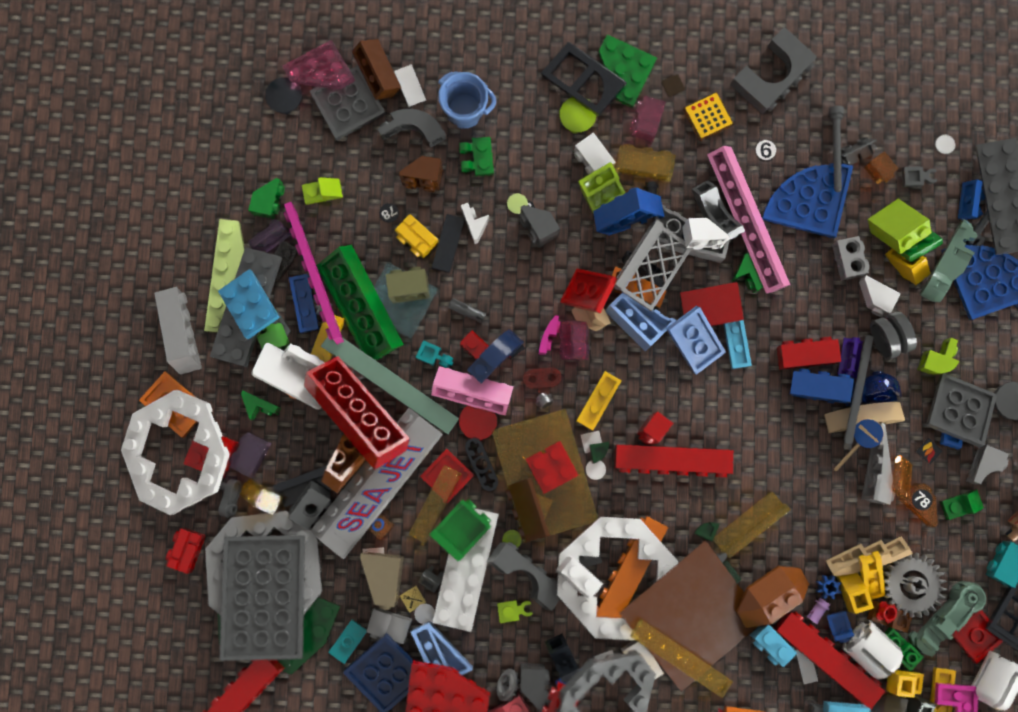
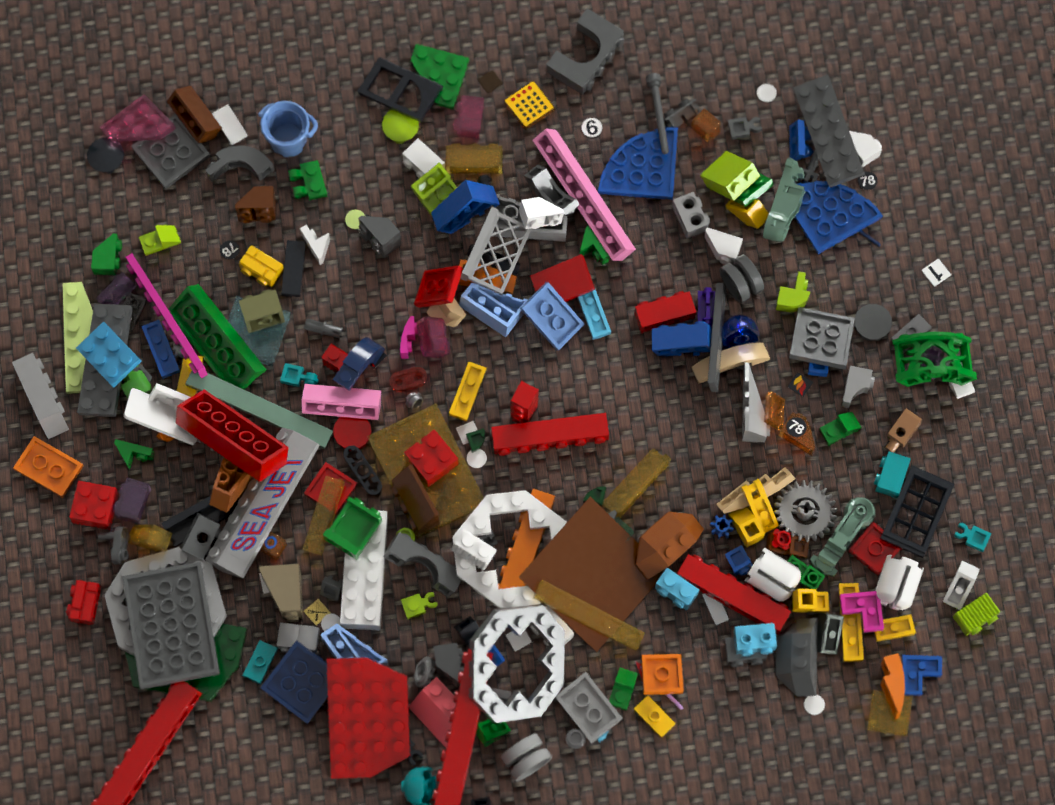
camera: 10 degrees left, 10 degrees down
white plate [121,390,230,515] -> none
lavender pin [806,598,830,624] -> none
blue piece [834,419,884,471] -> none

